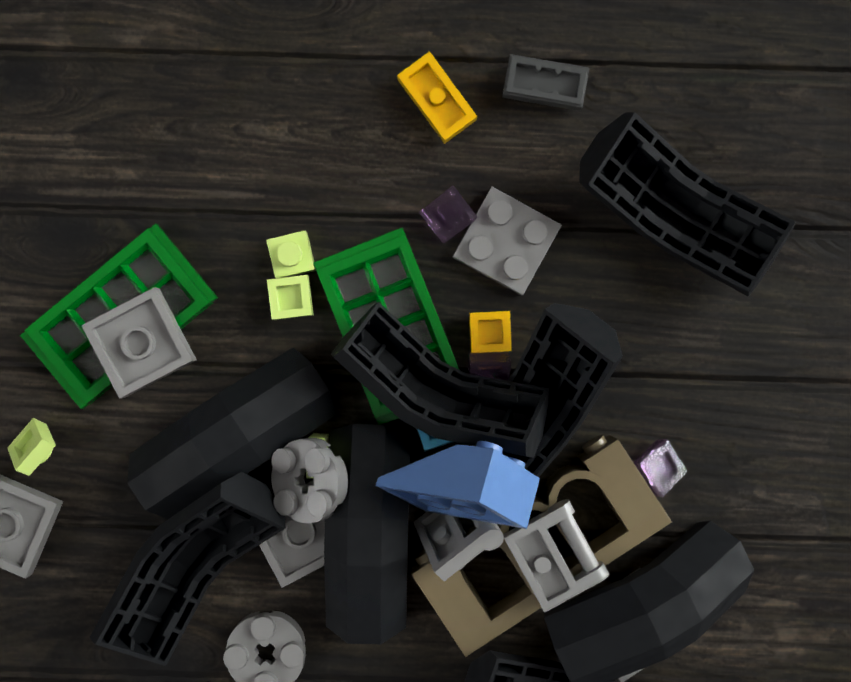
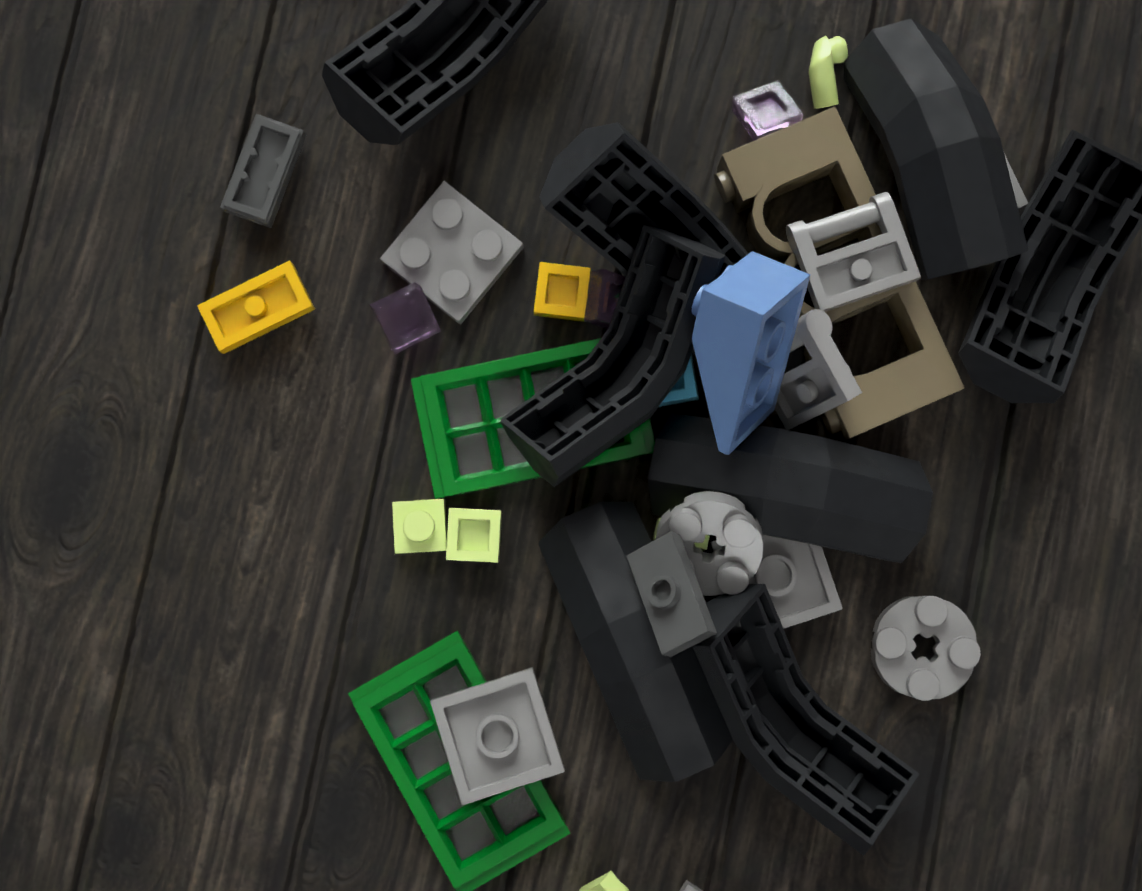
camera: 80 degrees left, 5 degrees down
none -> dark grey plate [627,531,717,657]
none -> yellowish green arm [808,36,848,109]

